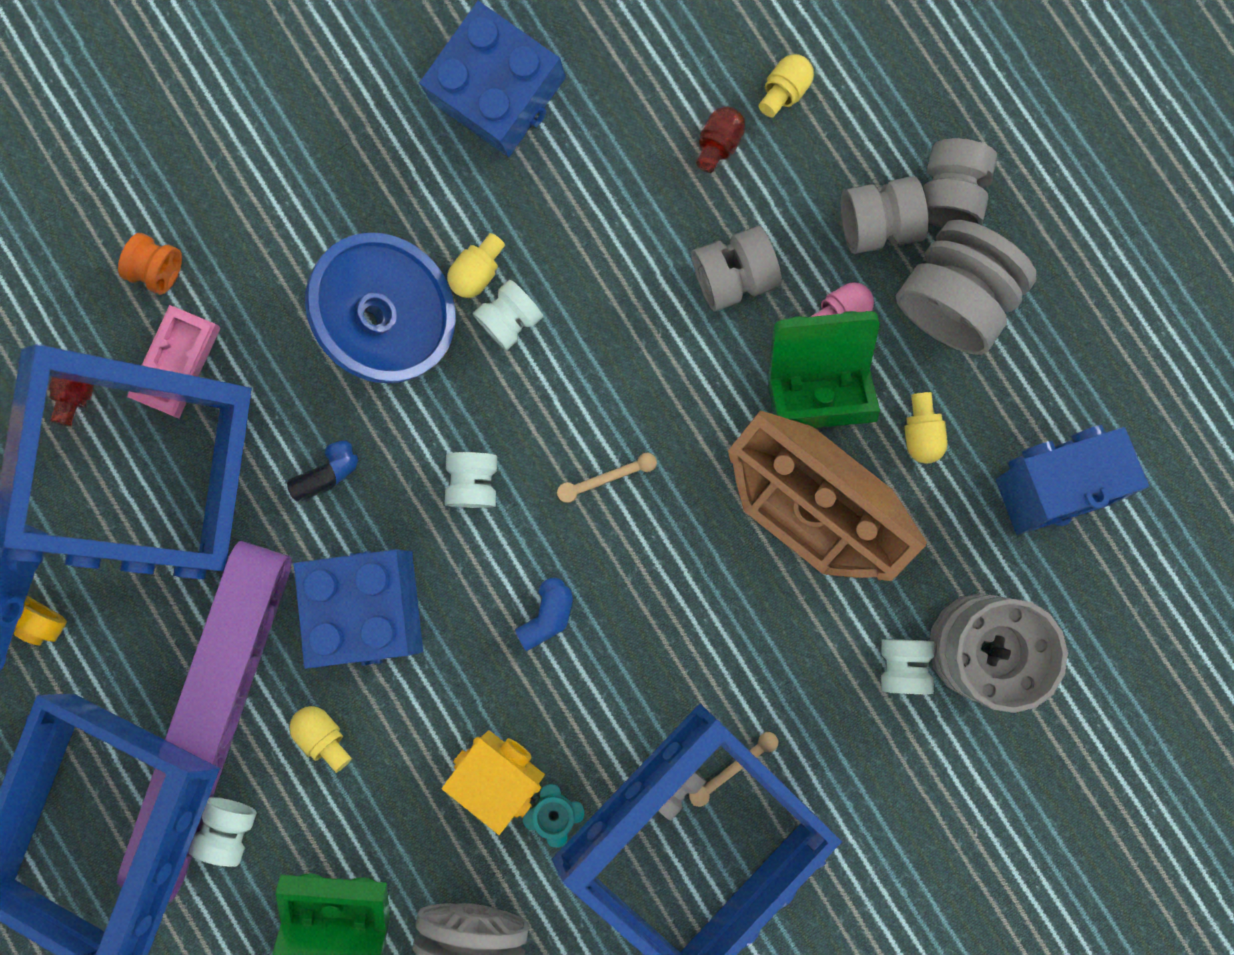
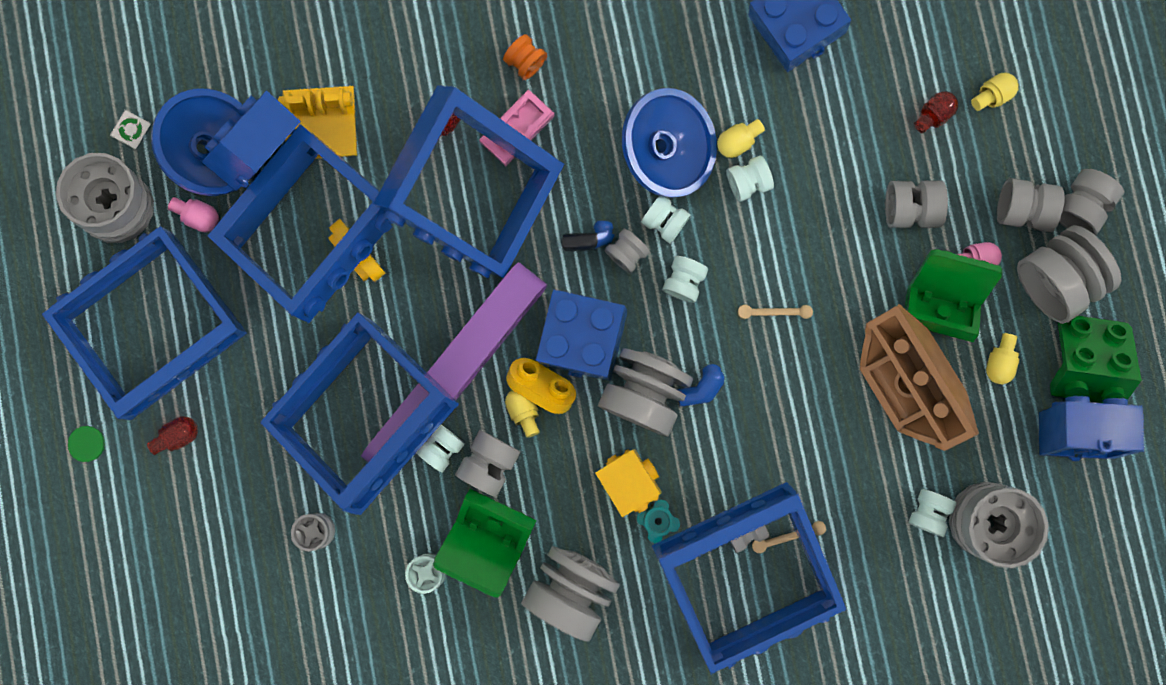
camera: 30 degrees right, 0 degrees up
none -> light grey wheel [455,429,521,497]
none -> yellow plate [506,358,576,414]
none -> light grey wheel [597,348,693,437]
none -> light grey wheel [604,228,650,274]
none -> light aqua wheel [641,196,691,244]
none -> green bracket [1050,316,1142,403]

